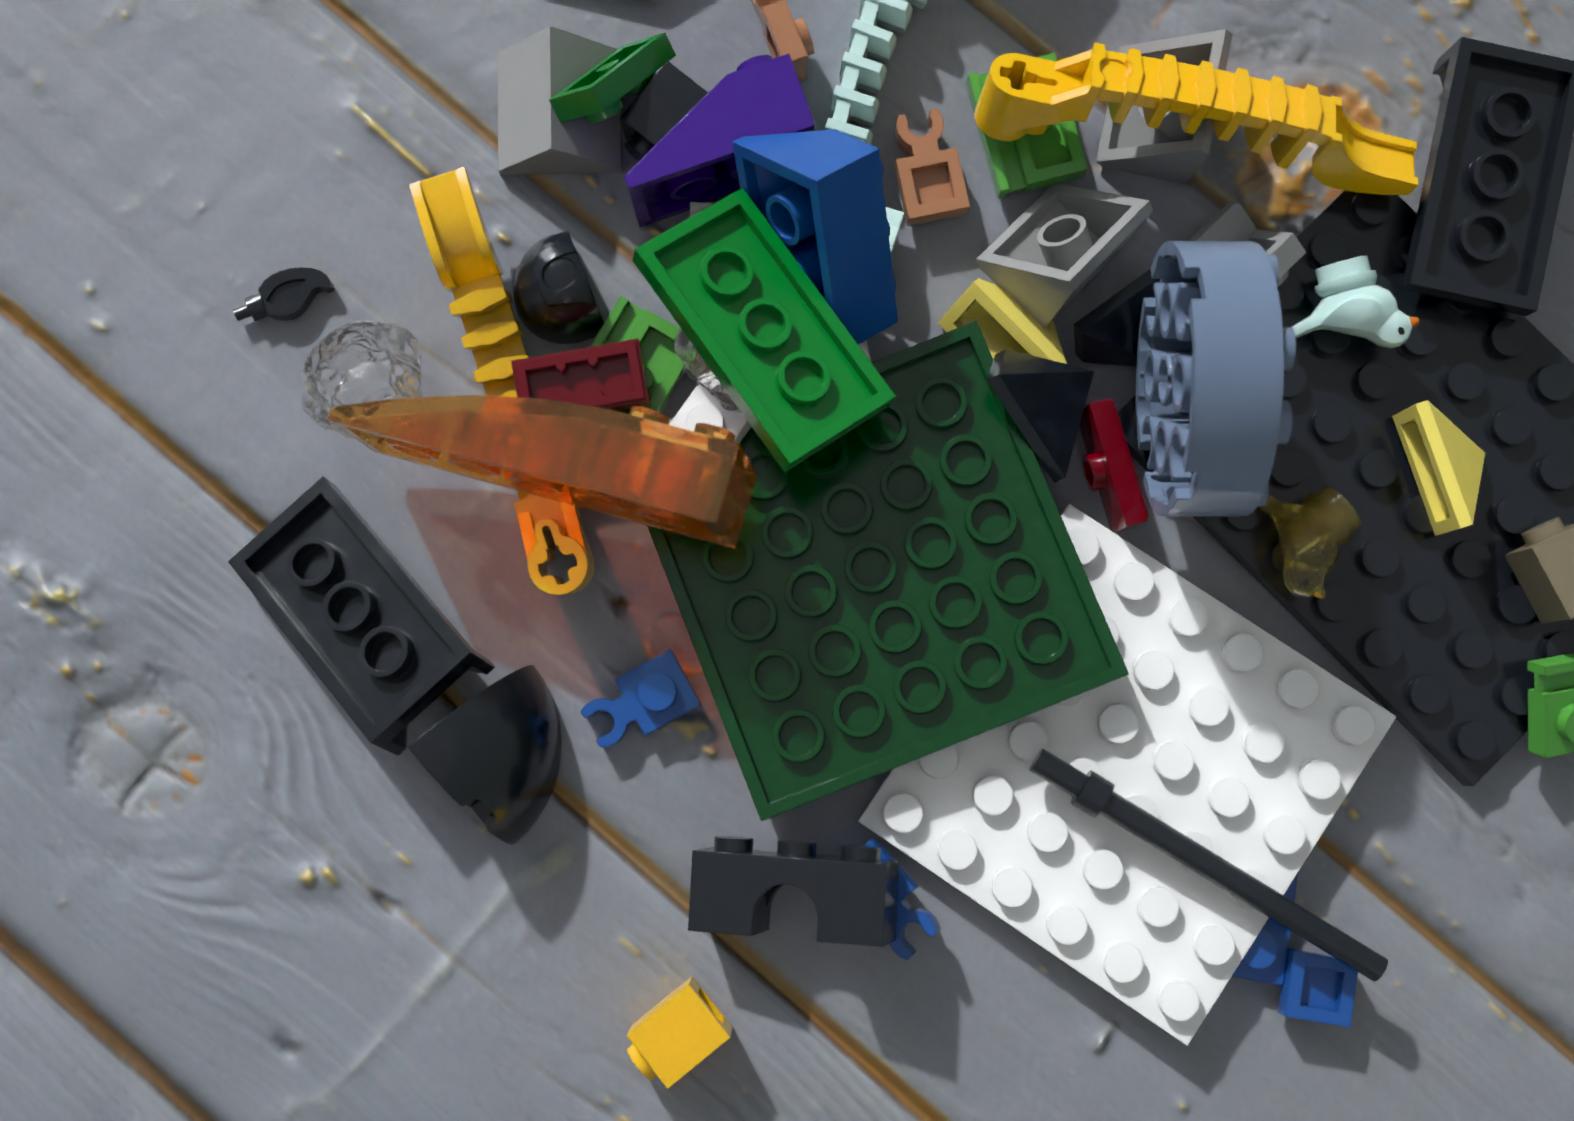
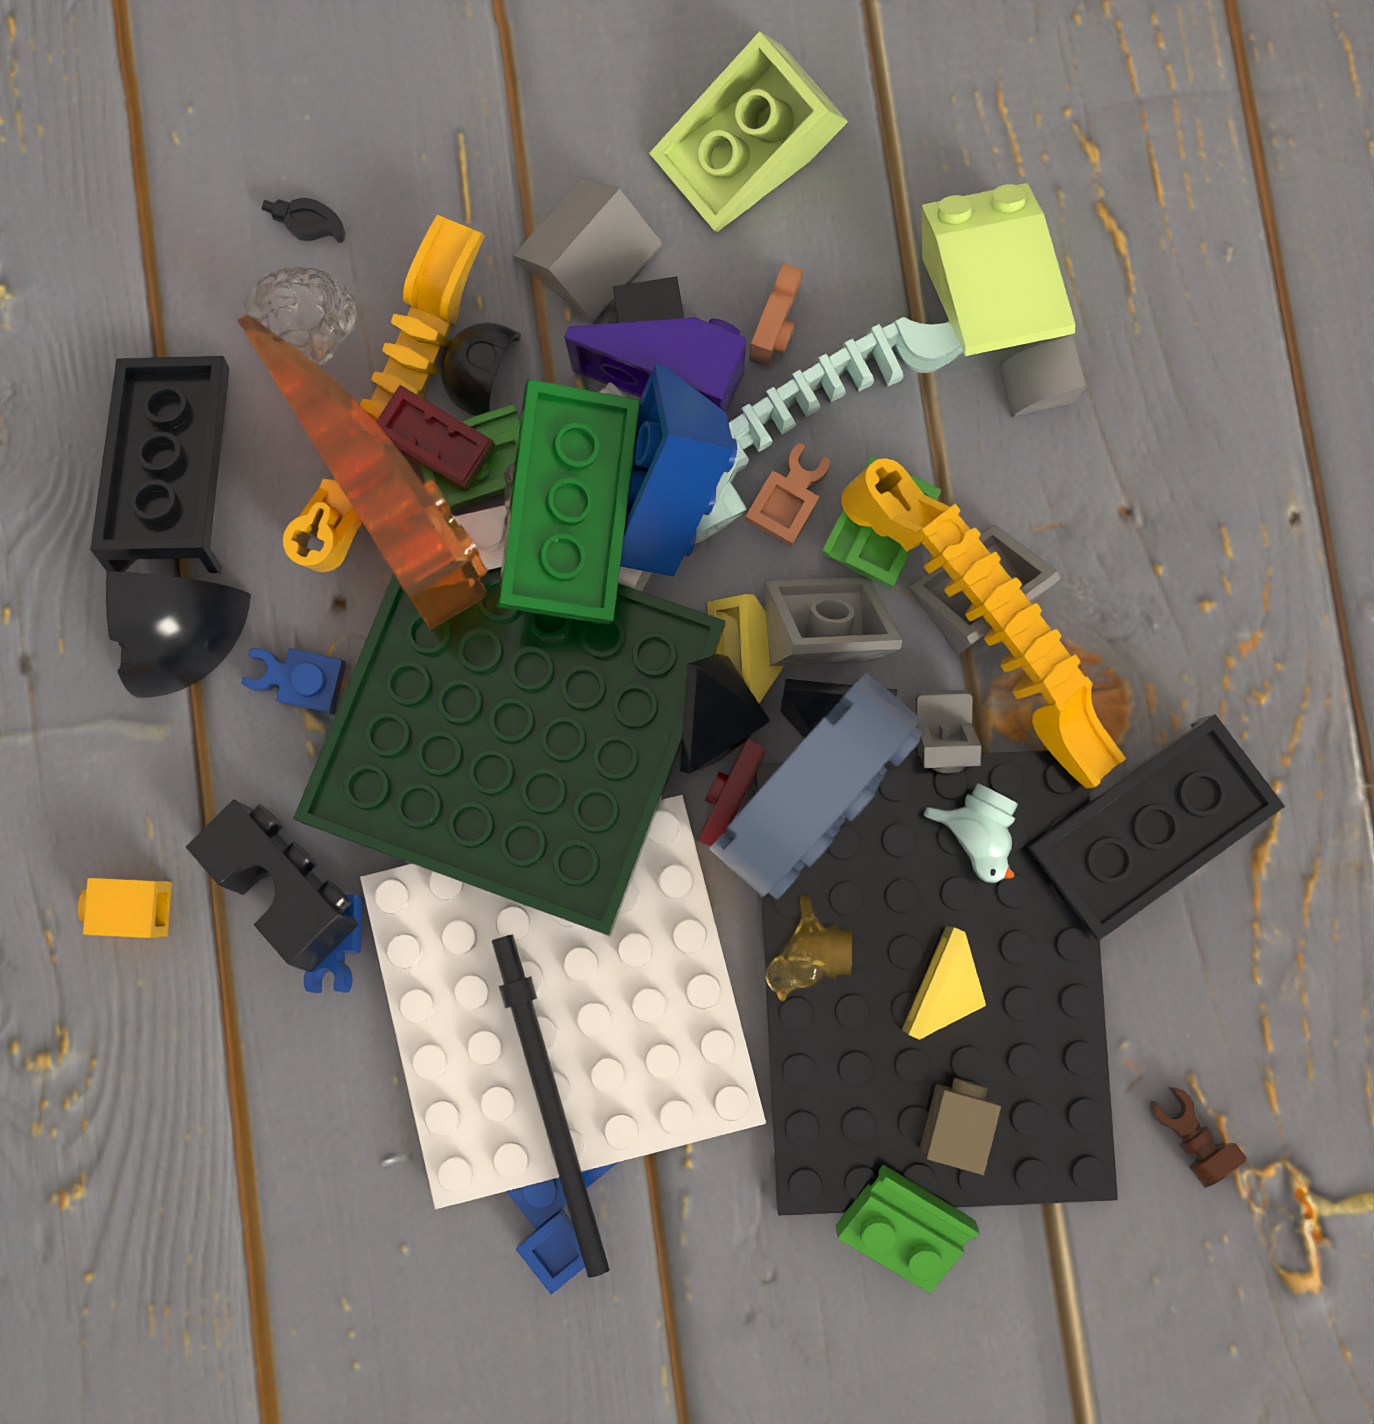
camera: 45 degrees right, 0 degrees up
green plate [549,32,676,124] -> none

